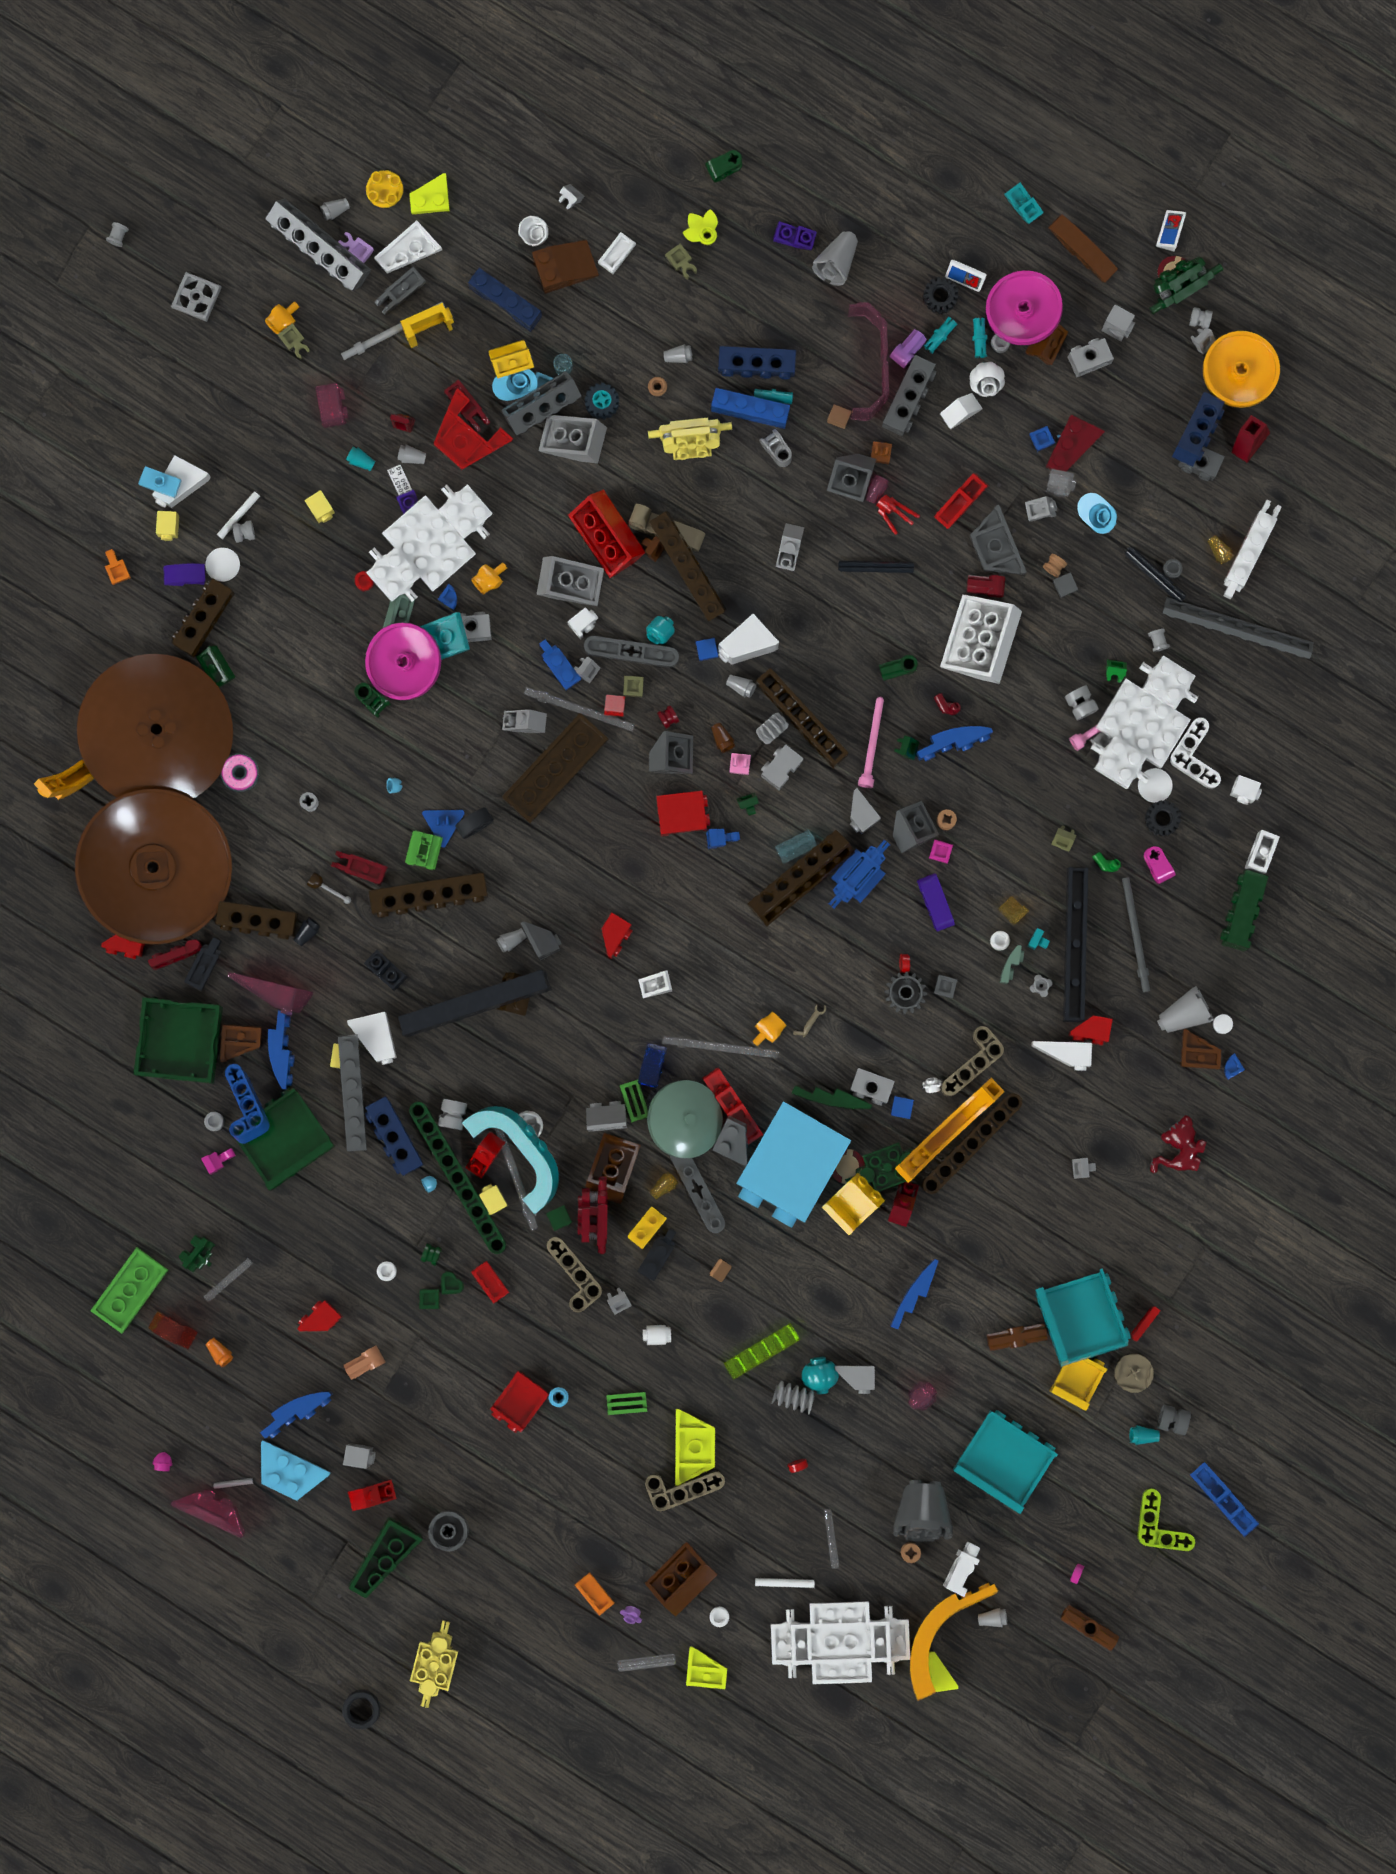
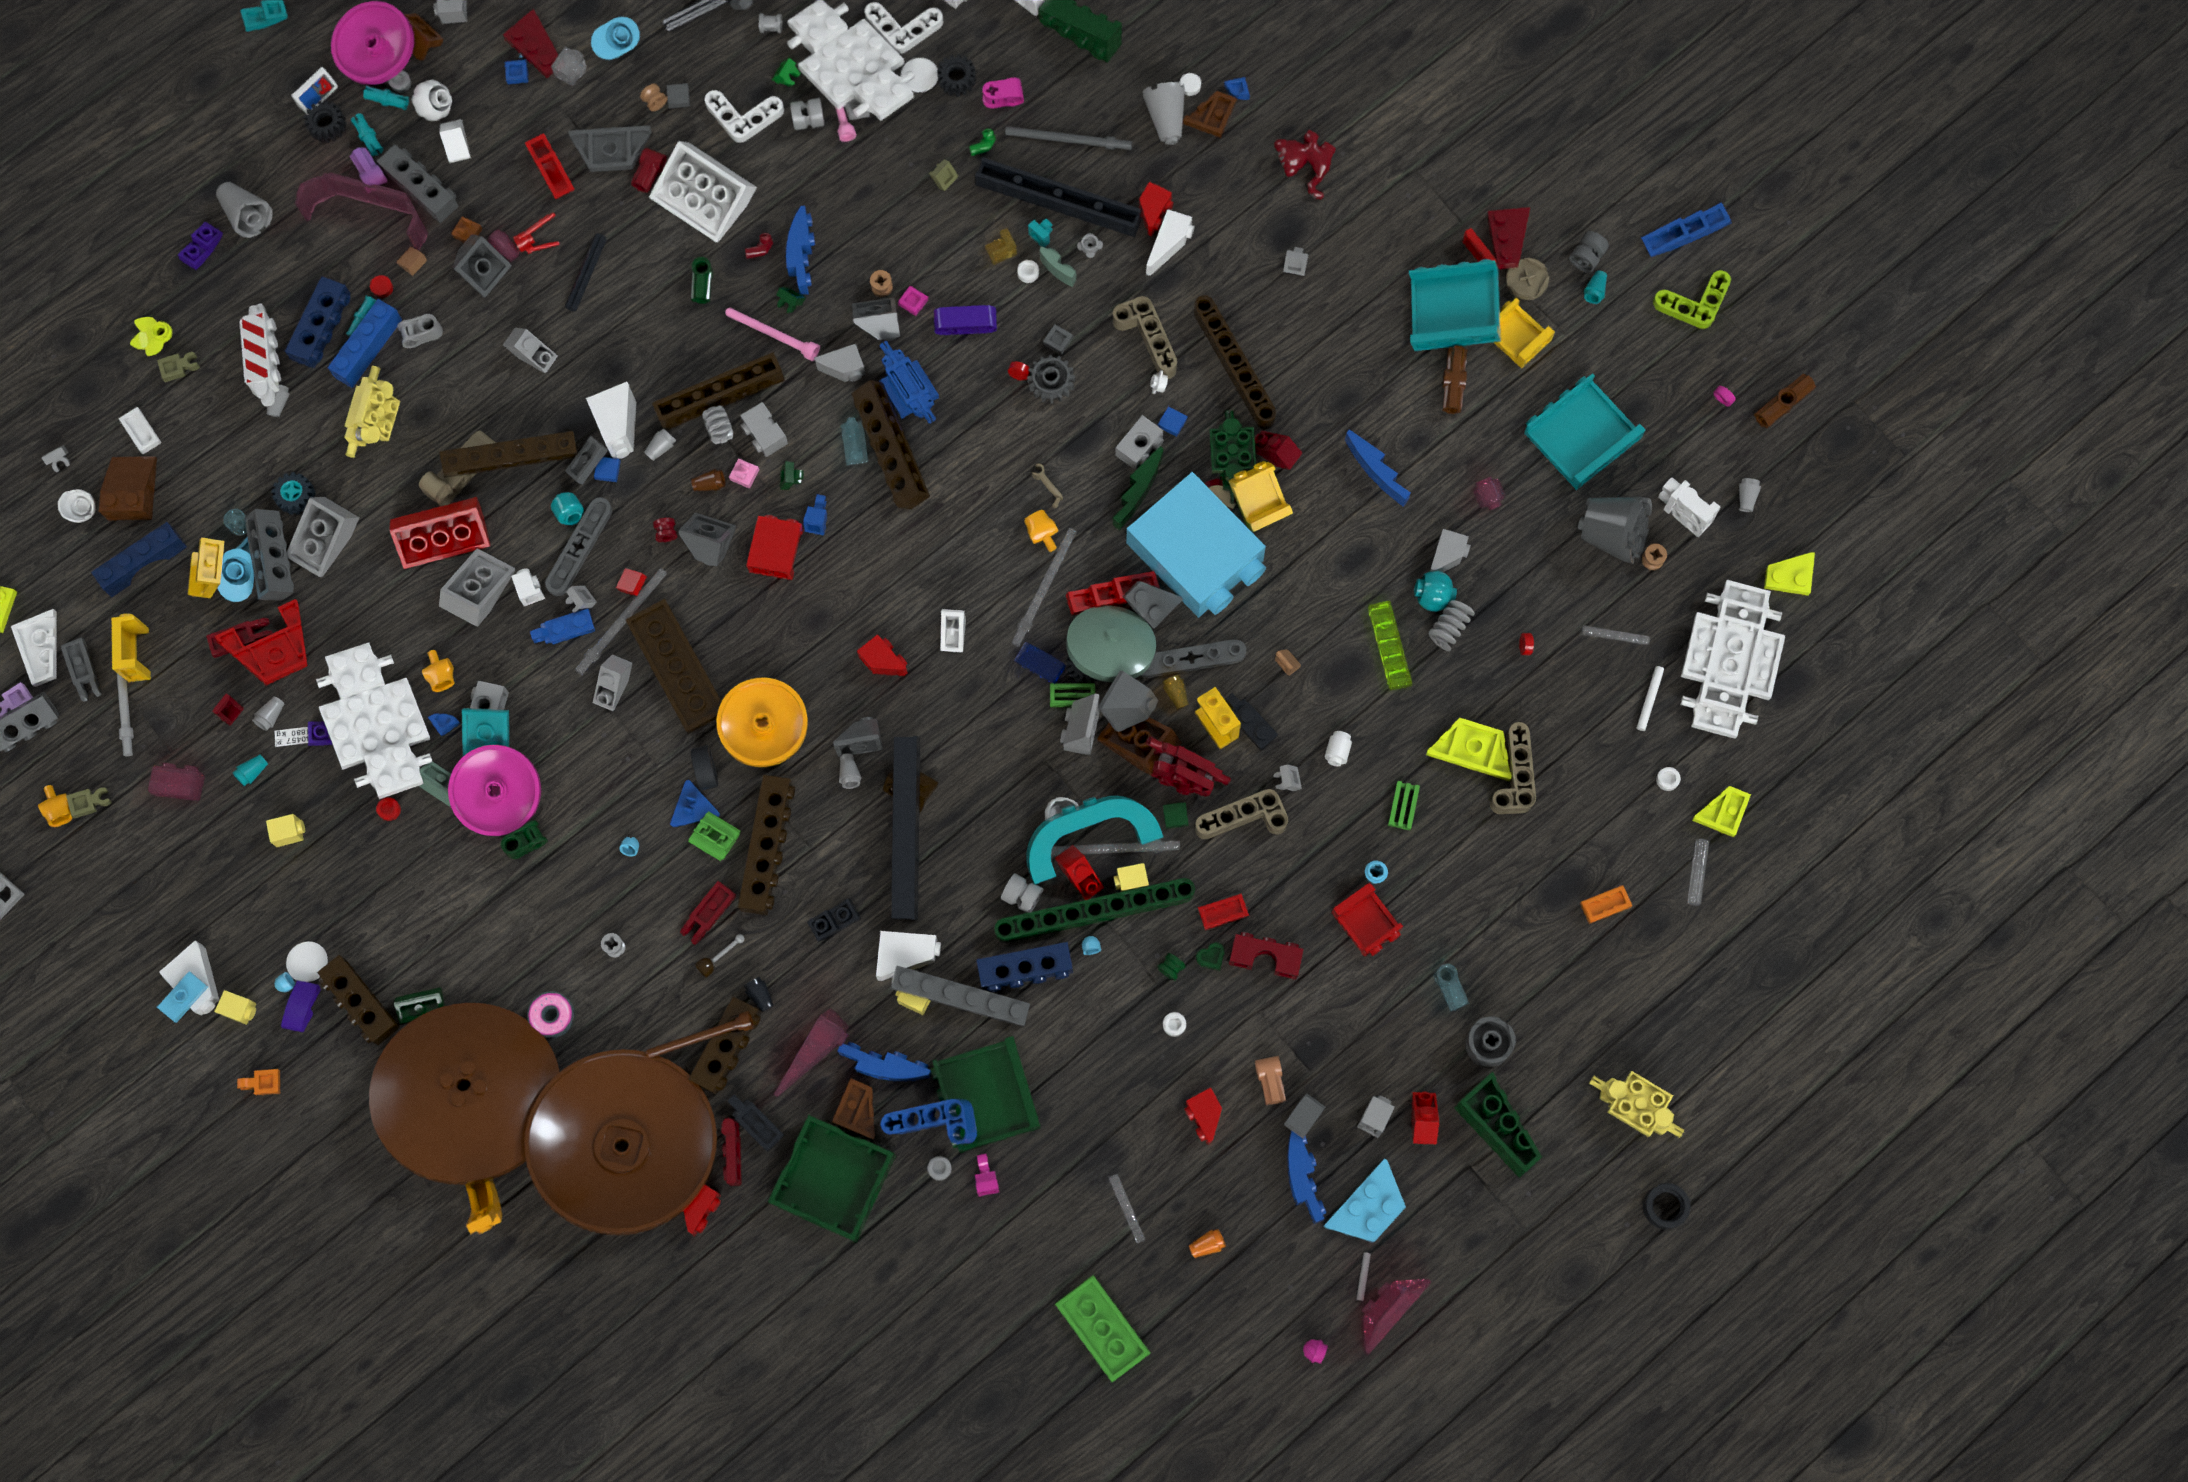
camera: 70 degrees left, 10 degrees down
clear red brick [148,1311,198,1349] -> none
dark green hips [179,1235,215,1273] -> none
white bar [217,491,260,539] -> none
light grey wheel [232,520,255,543] -> none
dark green tile [419,1289,440,1309] -> none
medium lavender plate [620,1606,642,1624] -> none
olive plate [623,676,644,697] -> none
reddish brown tile [641,536,665,562] -> none
reddish brown slope [645,1542,718,1617] -> none
medium nougat plate [648,377,667,396] -> none
dark green piece [705,150,743,182] -> none
light orange arch [895,1077,1005,1183] -> none
light orange arch [910,1583,998,1701] -> none
light grey bracket [1025,496,1057,521] -> none
none -> white hinge [240,303,281,407]
none -> medium azure hinge [274,972,295,992]
none -> red tile [370,275,393,298]
none -> dark grey plate [565,436,608,485]
none -> reddish brown piece [645,1011,754,1058]
none -> white beam [705,90,784,143]
none -> light orange dish [717,678,808,767]
none -> dark grey slope [1098,670,1159,732]
none -> dark red arch [1229,932,1304,980]
none -> dark grey slope [1284,1094,1326,1138]
none -> clear light blue piece [1434,964,1469,1012]
none -> dark red wing [1487,207,1530,269]

